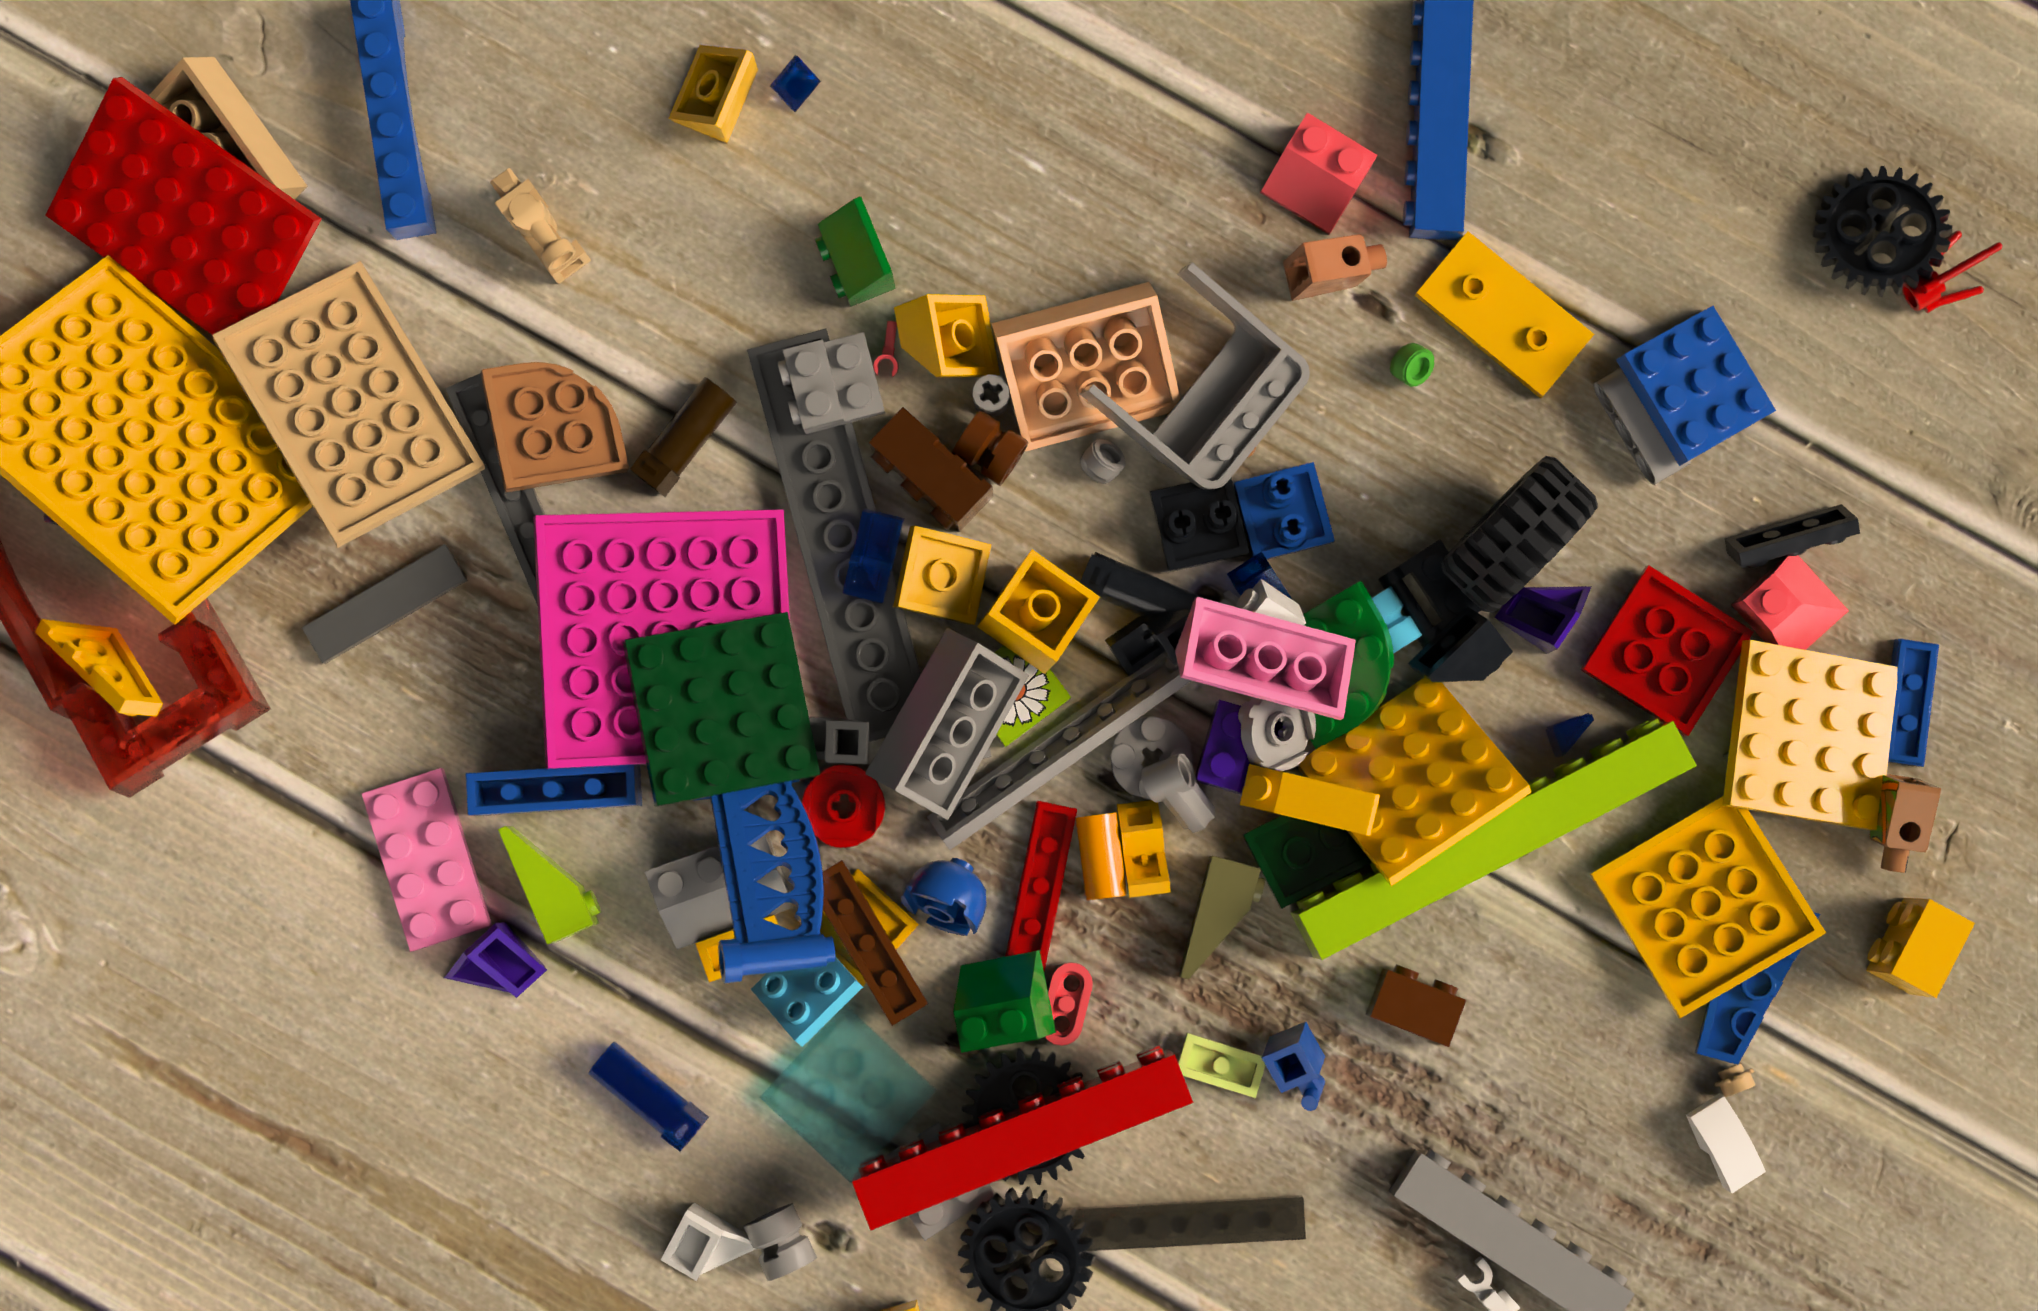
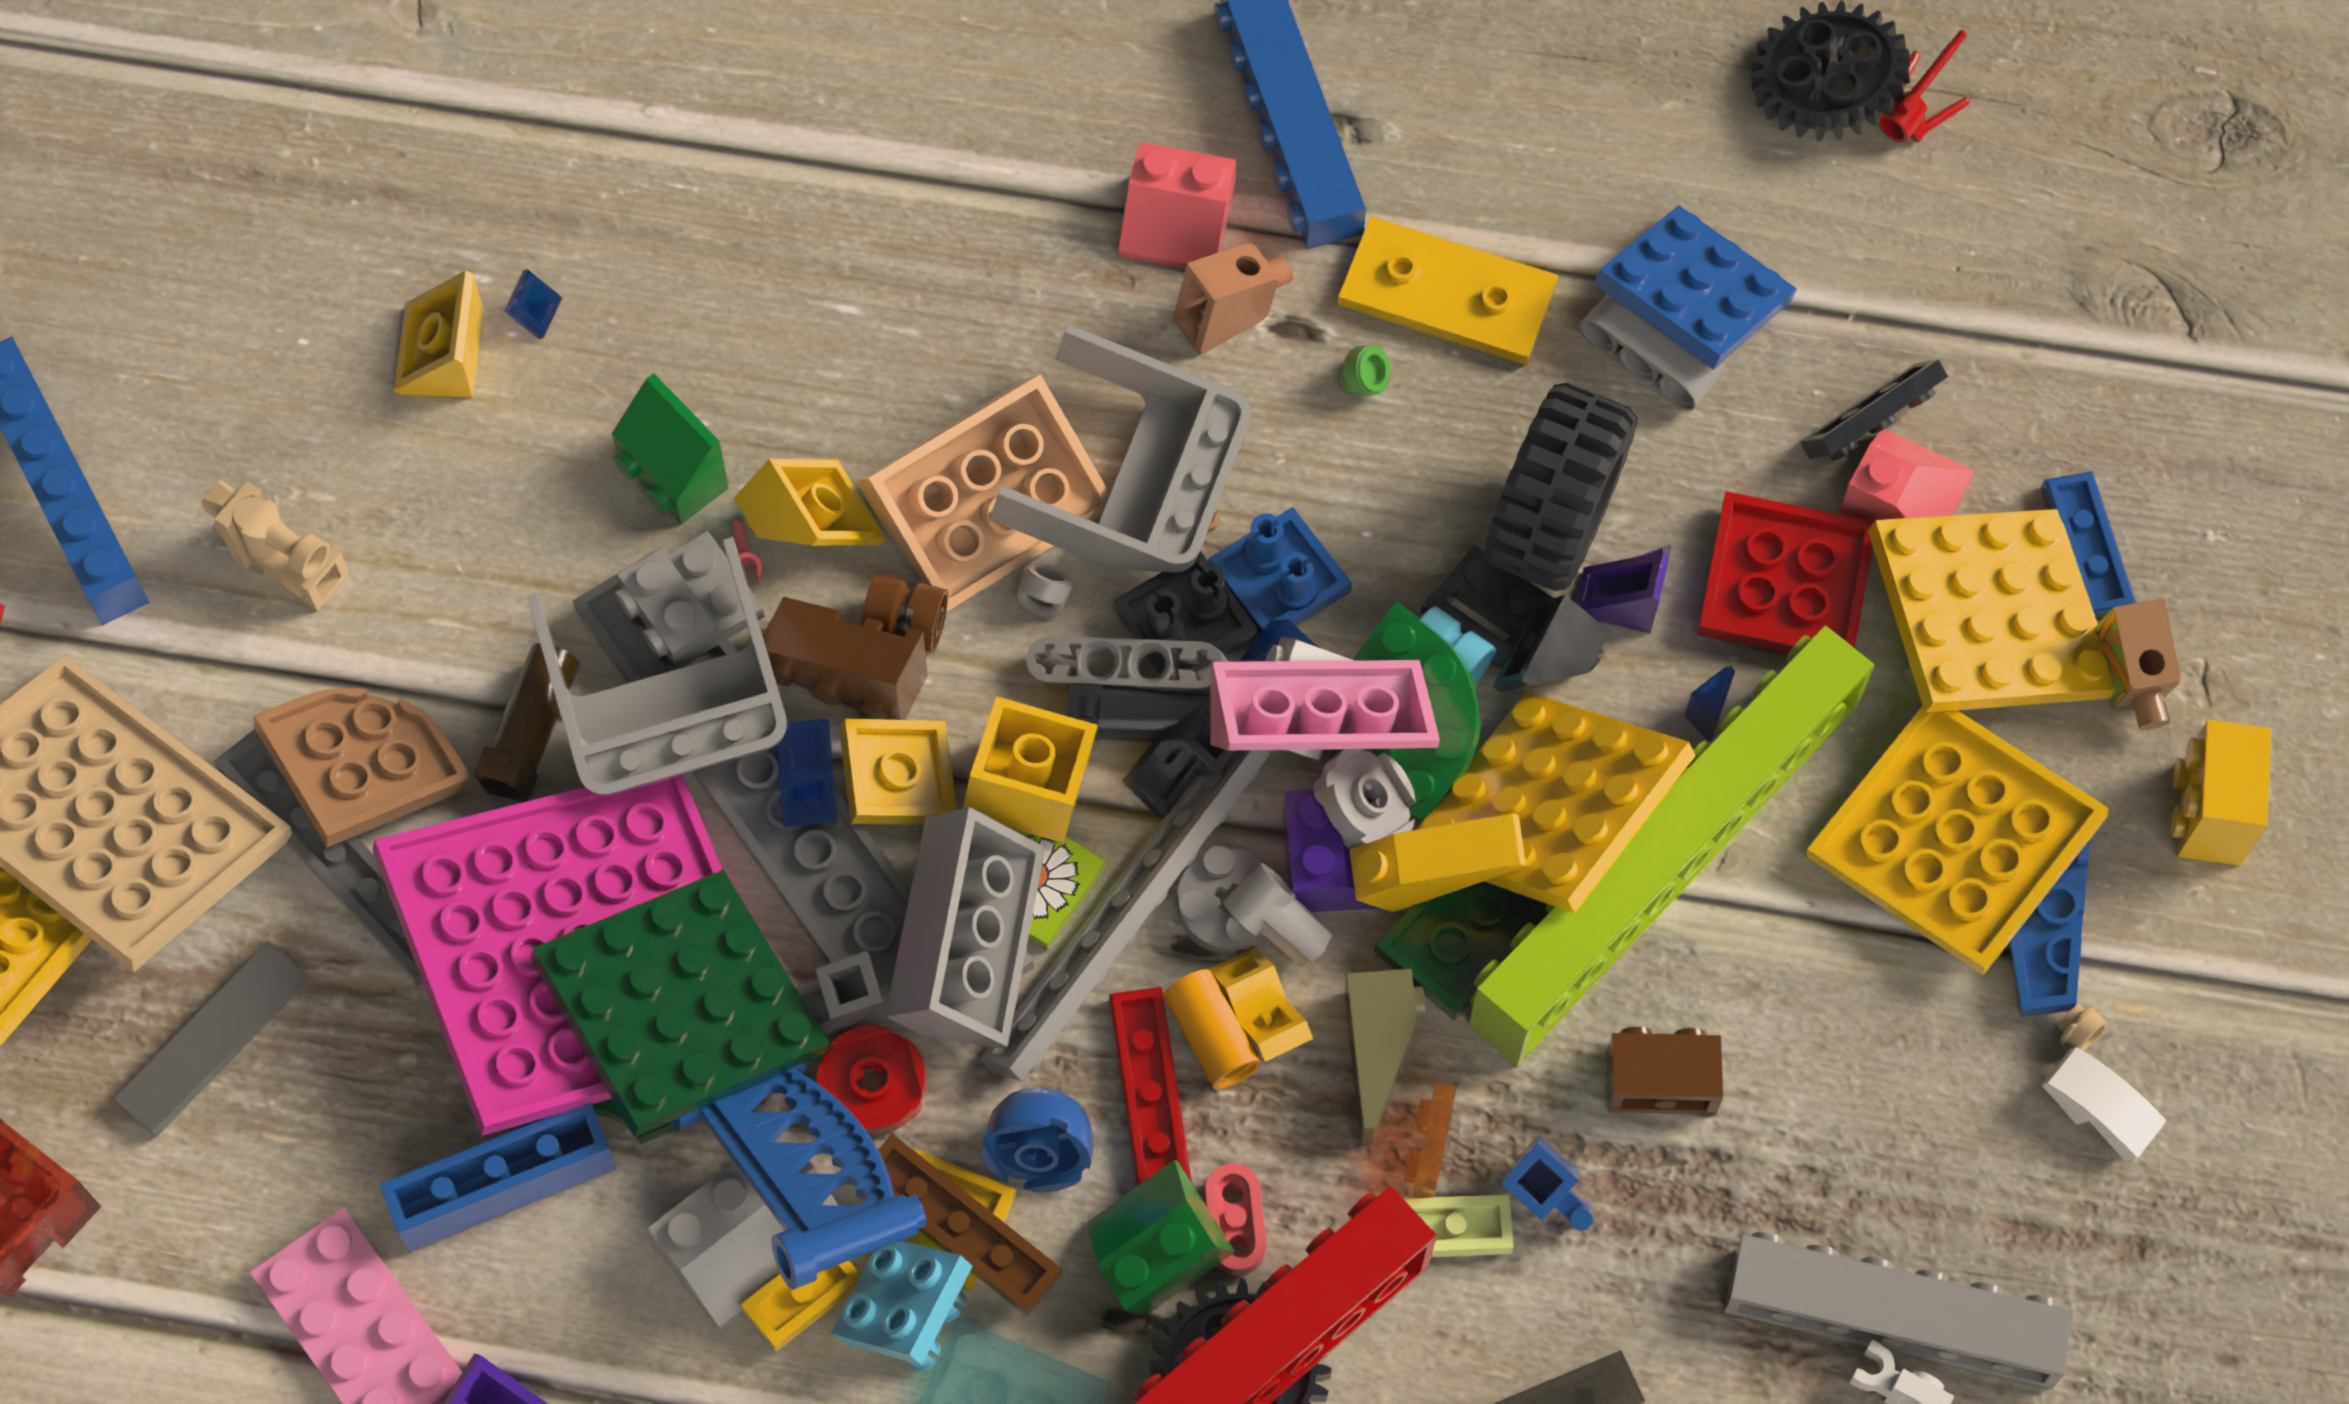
camera: 20 degrees left, 20 degrees down
lime slope [498,826,601,945] -> none
light grey bush [972,374,1009,417] -> none
none -> light grey windscreen [527,537,787,796]
none -> light grey beam [1026,636,1228,693]
none -> clear orange plate [1404,1083,1457,1198]

